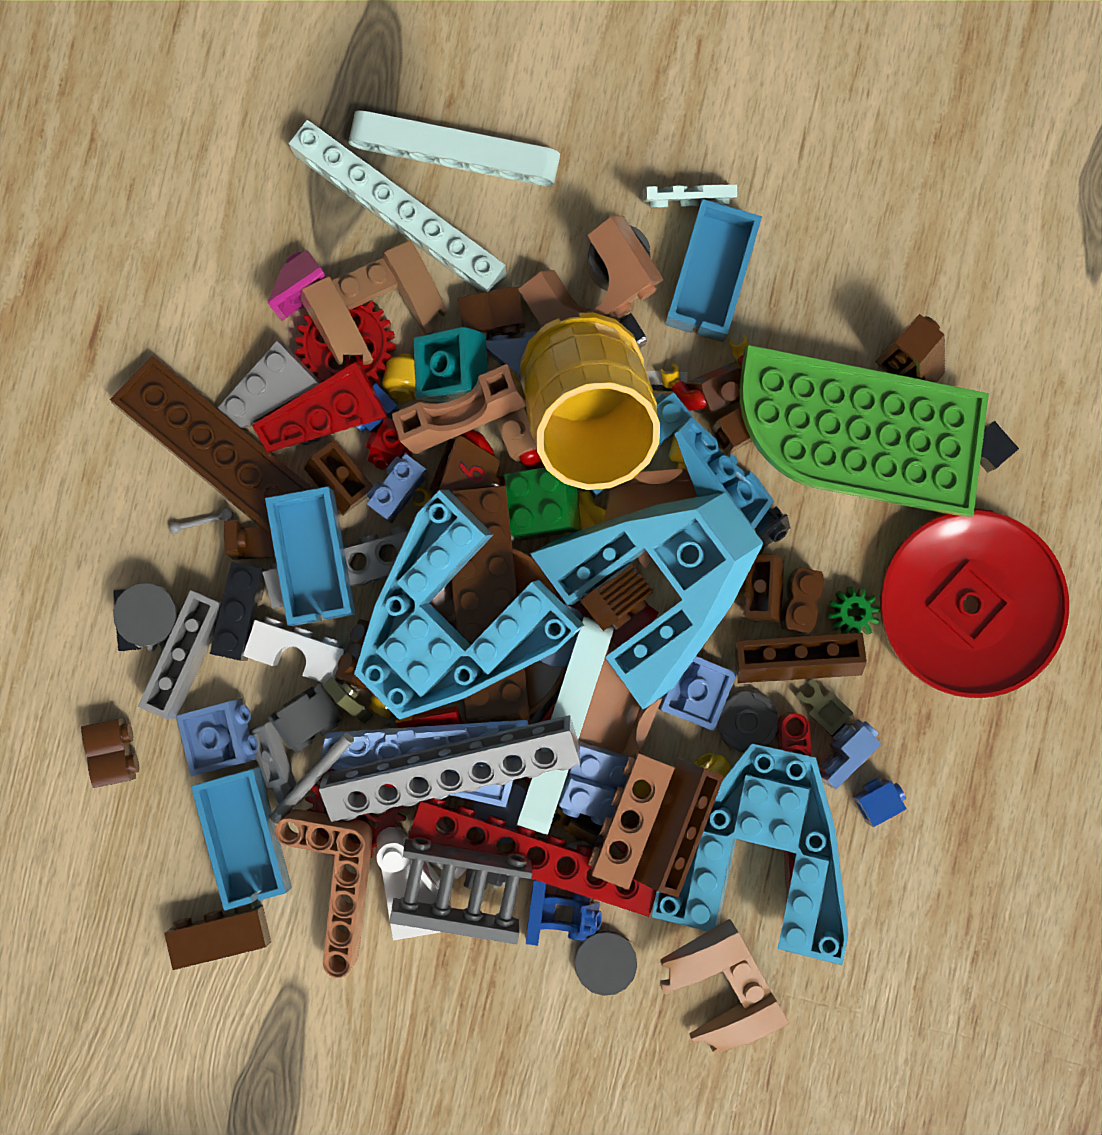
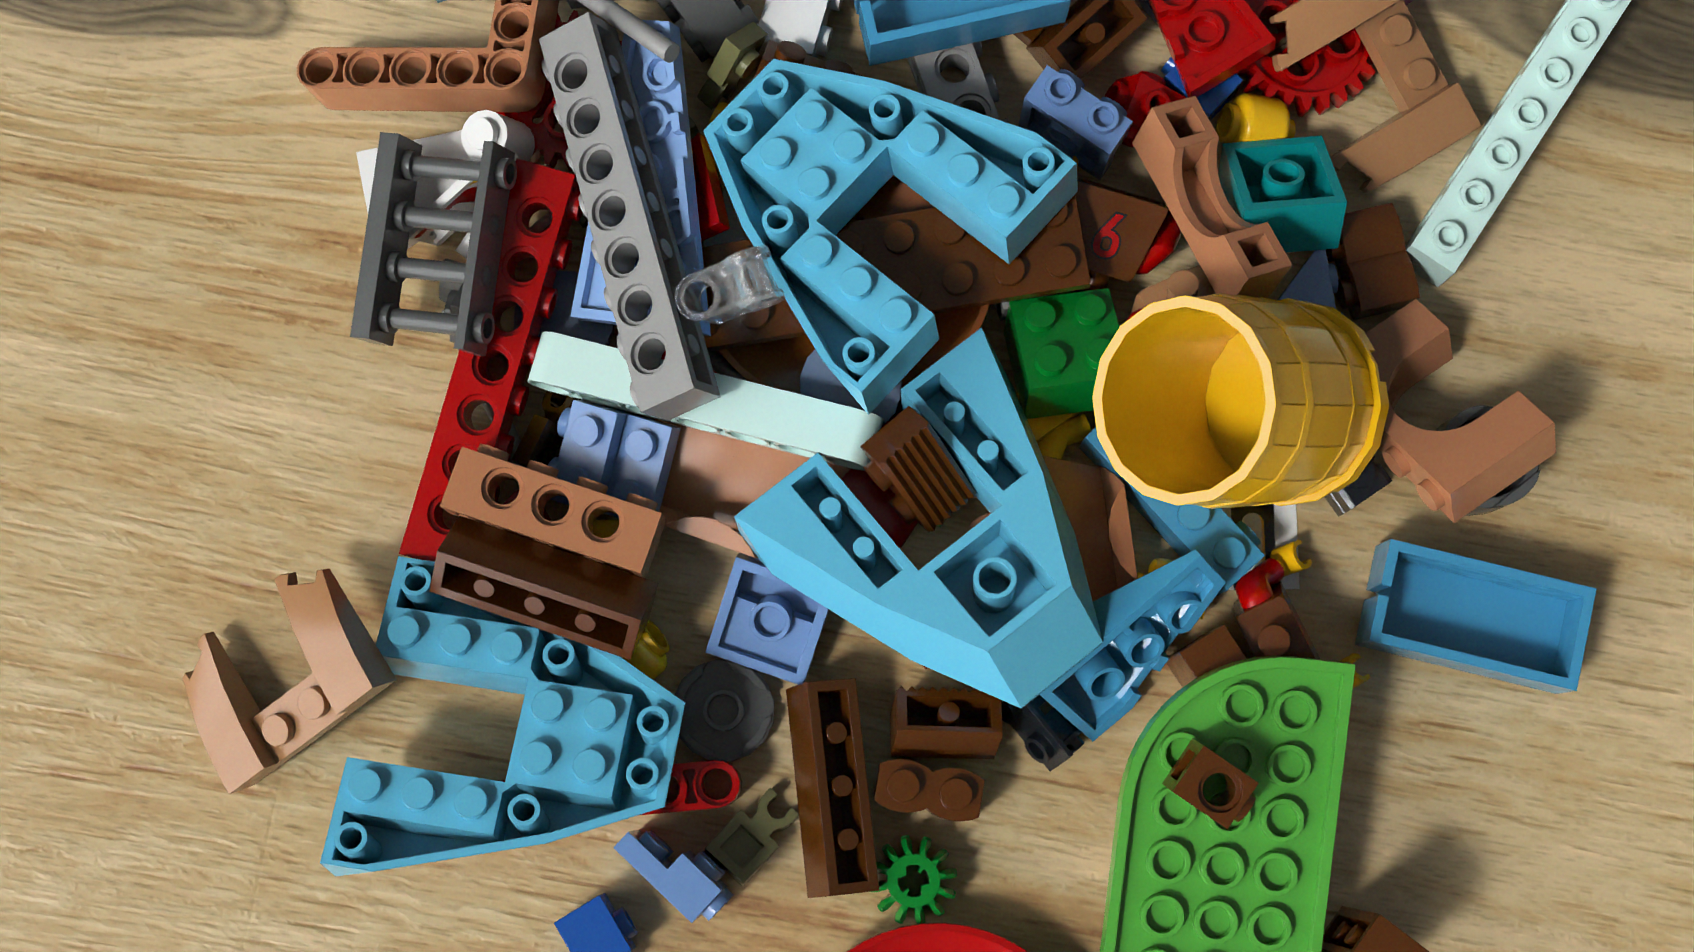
camera: 90 degrees right, 5 degrees down
light aqua beam [348,111,560,186] -> none
blue tile [526,880,602,946] -> none
dark grey tile [575,930,637,996] -> none
light aqua wing [642,184,737,208] -> none
none -> clear piece [675,245,786,324]
none -> reddish brown brick [1162,738,1259,829]

